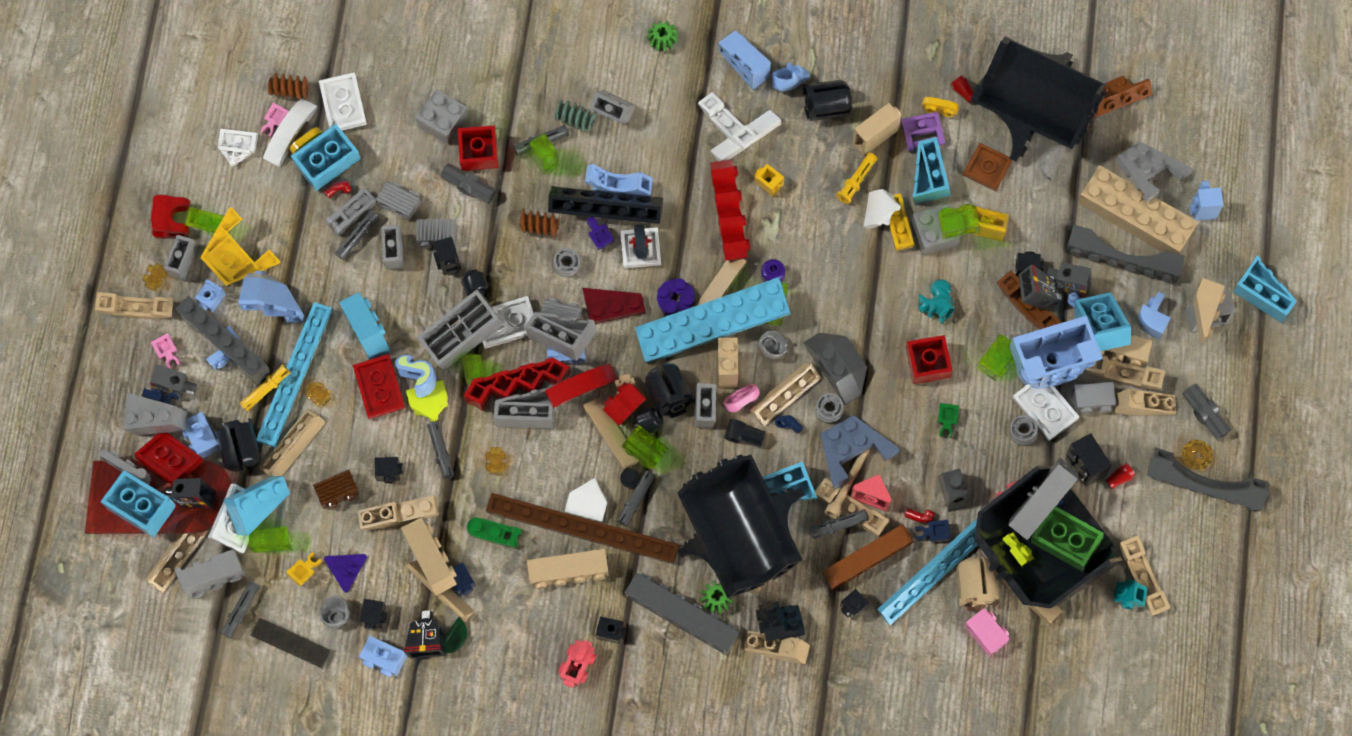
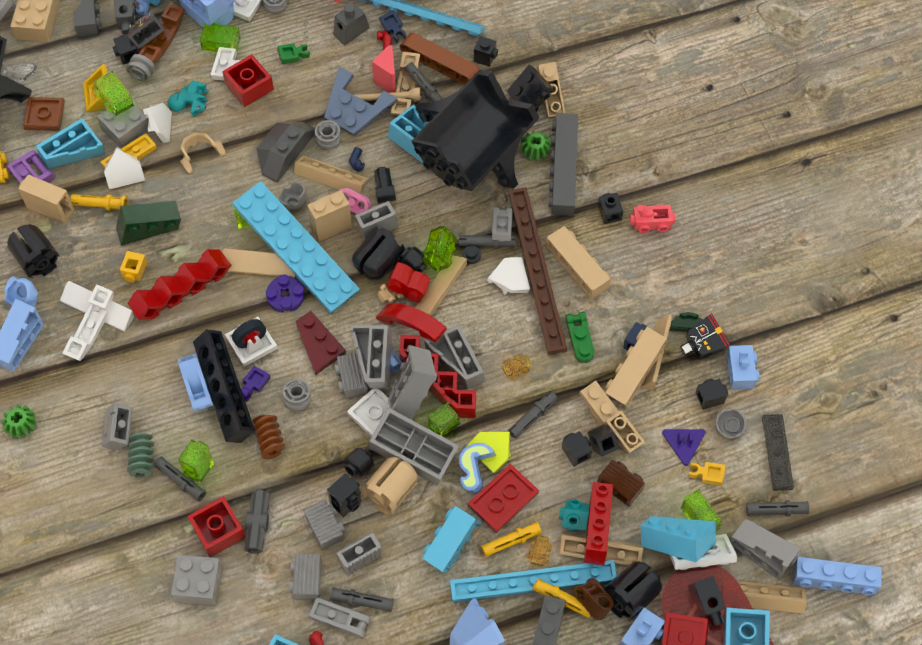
camera: 120 degrees left, 10 degrees down
dark purple head [761,259,785,283] -> none
none -> dark green wedge [116,201,181,246]
none -> light grey wheel [126,54,155,81]
none -> white slope [143,103,172,143]
none -> tan helmet [180,132,226,174]
none -> white plate [211,47,241,81]
none -> tan cylinder [361,456,418,515]
none -> light grey wedge [388,345,437,419]
none -> yellow pin [481,521,542,557]
none -> light grey plate [492,207,512,242]
none -> teal brick [559,500,590,531]
none -> reddish brown piece [574,578,614,620]
none -> red brick [584,482,613,566]
none -> black brick [587,424,619,457]
none -> light blue brick [792,557,882,595]

